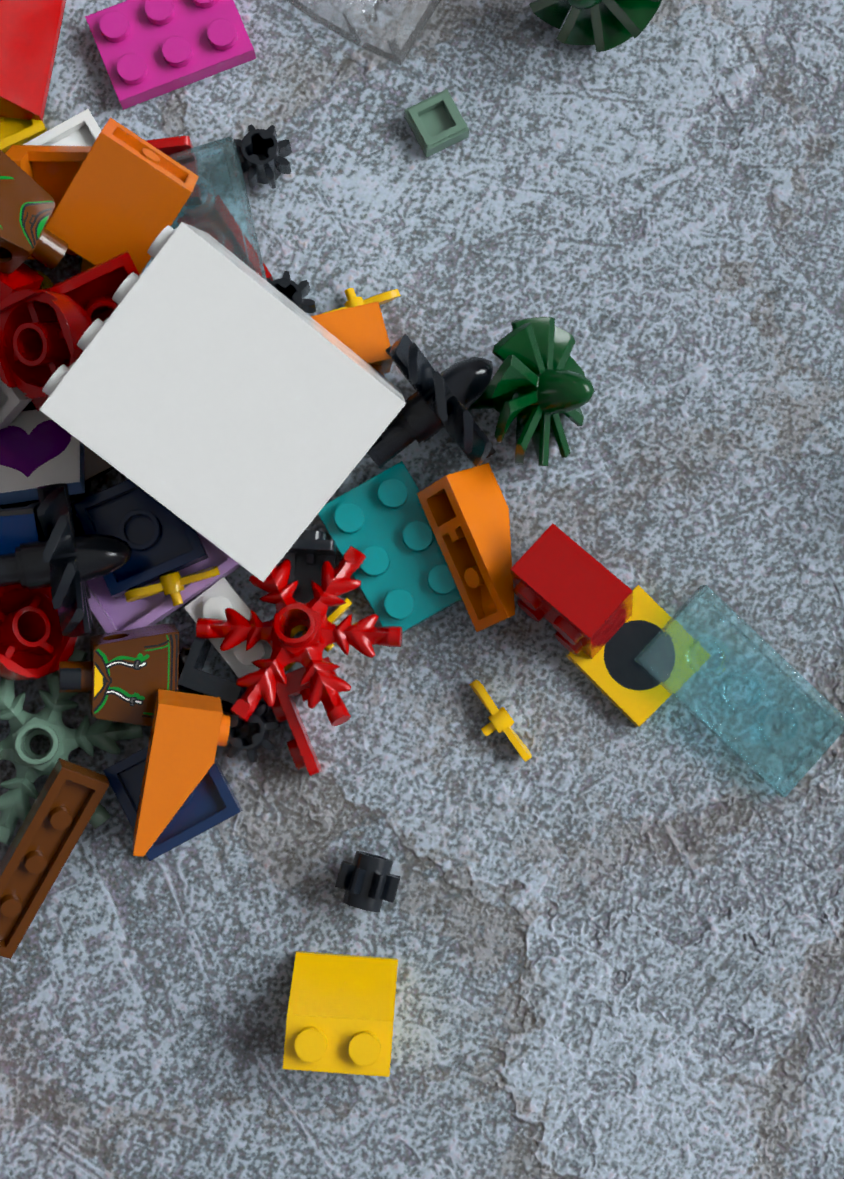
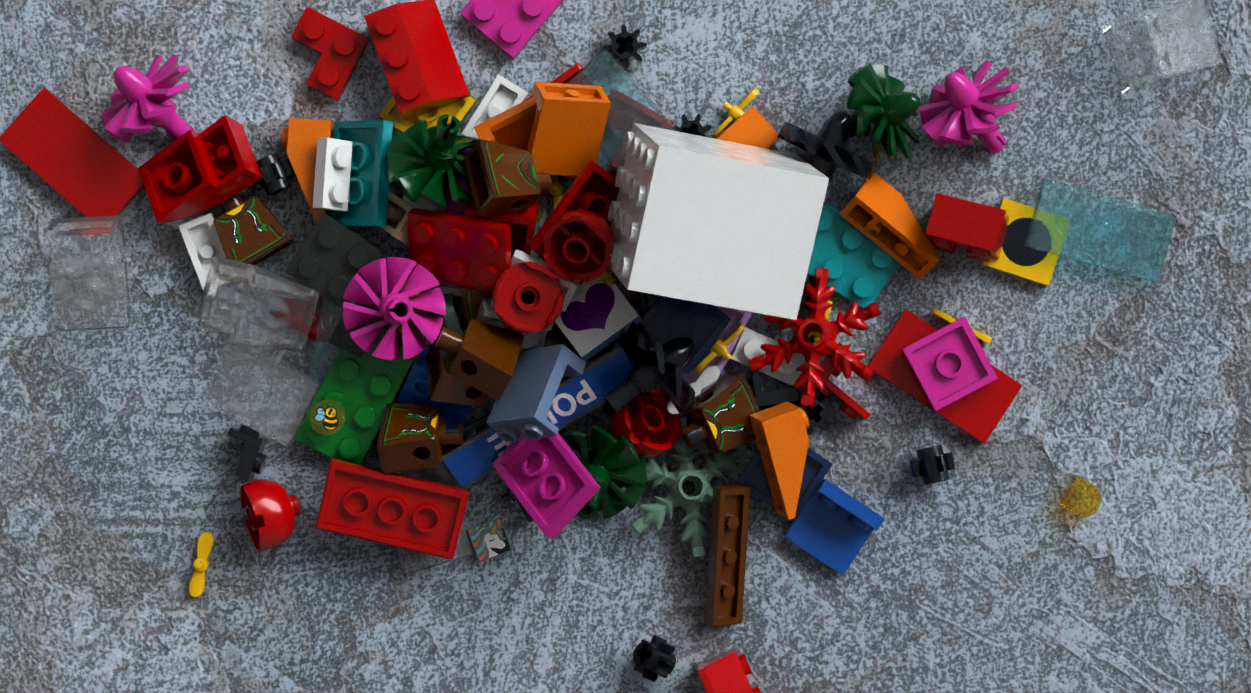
camera: 20 degrees left, 5 degrees up
yellow slope [283,951,398,1077] -> none
none -> white piece [667,366,720,414]
none -> blue bracket [786,478,885,575]
none -> red tile [867,309,1023,444]
none -> dark pink plate [901,316,998,411]
none -> dark pink piece [920,61,1018,154]
none -> clear yellow tile [1058,475,1101,517]

